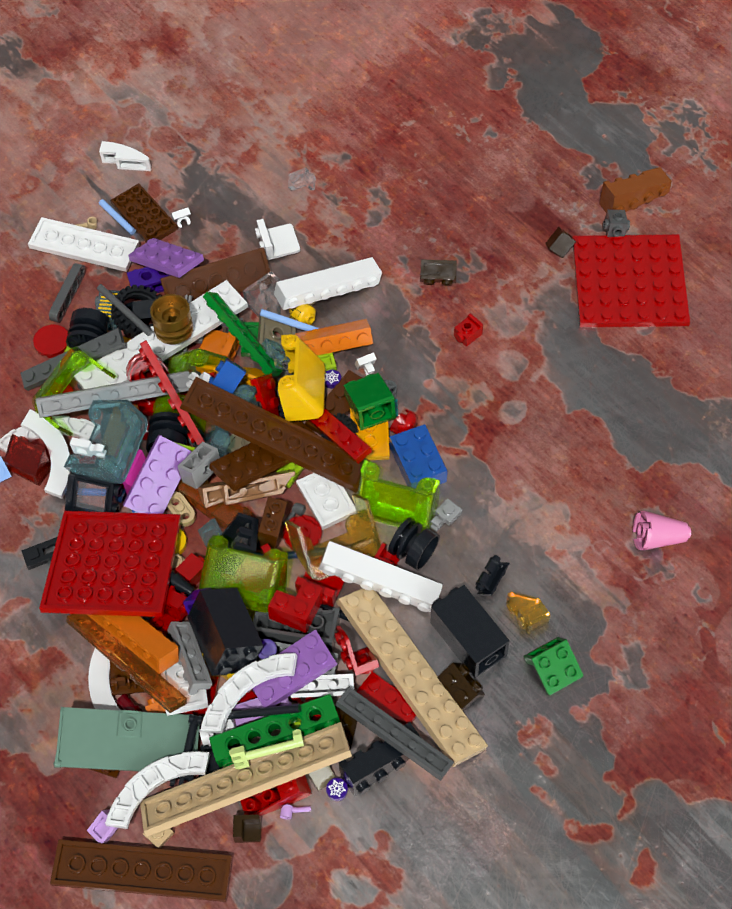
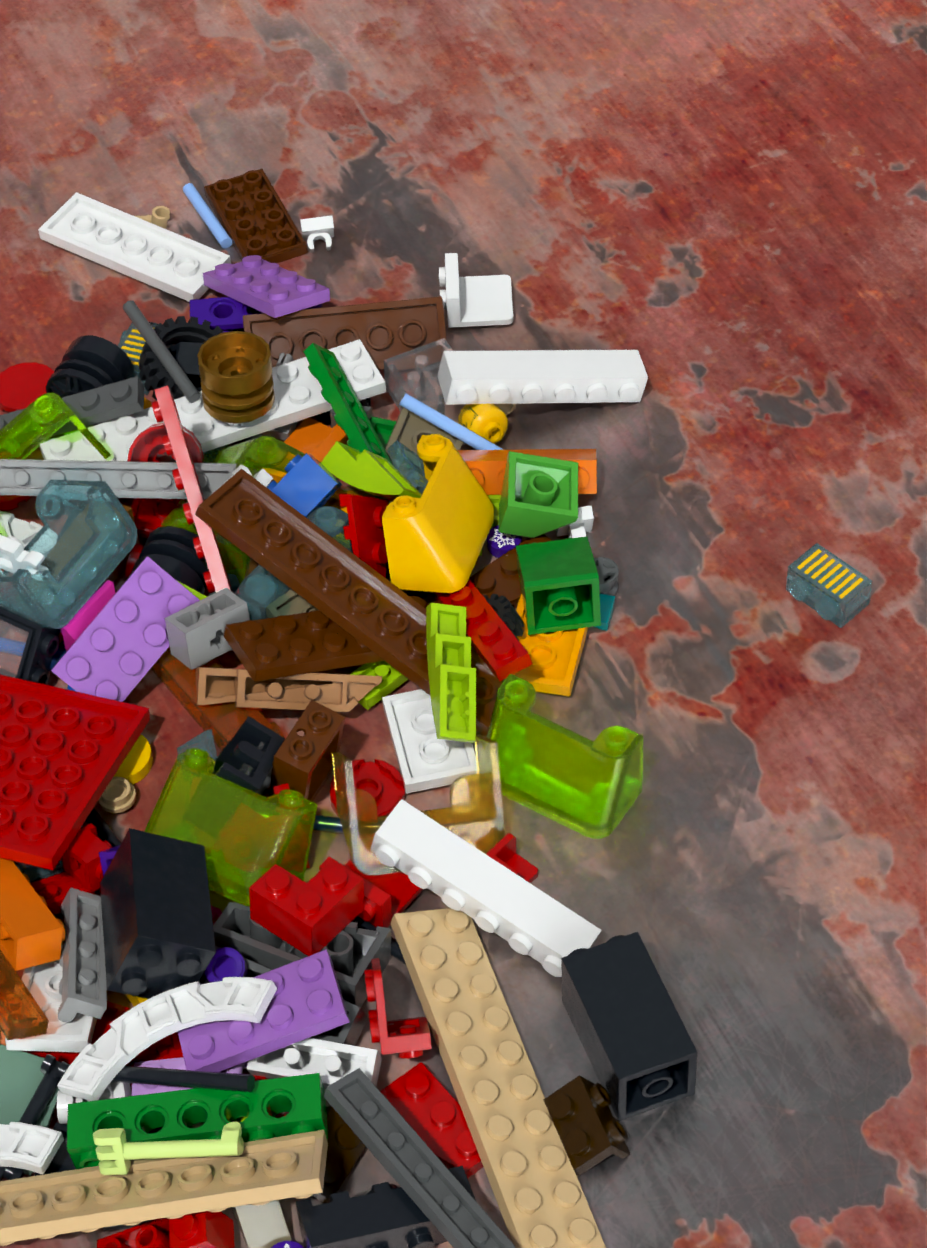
camera: 15 degrees right, 10 degrees down
dark grey beam [49,263,85,323] -> none
white slope [99,141,151,171] -> none
tan plate [167,492,196,527] -> none
black cone [168,571,195,597] -> none
red brick [175,553,208,587] -> none
dark grey hand [282,503,306,526] -> none
clear bracket [288,167,316,191] -> none
black wheel [388,517,440,570] -> none
red hair [389,409,417,434] -> none
blue brick [389,424,447,495] -> none
dark brown bracket [420,259,457,286] -> none
light grey plate [430,498,462,532] -> none
red brick [454,313,483,347] -> none
black hinge [475,555,510,596] -> none
clear yellow slope [506,592,550,634] -> none
green bracket [523,637,583,695] -> none
none -> lime slope [321,441,422,501]
none -> lime slope [426,602,476,743]
none -> bright green slope [498,451,578,538]
none -> clear light blue brick [786,543,872,628]

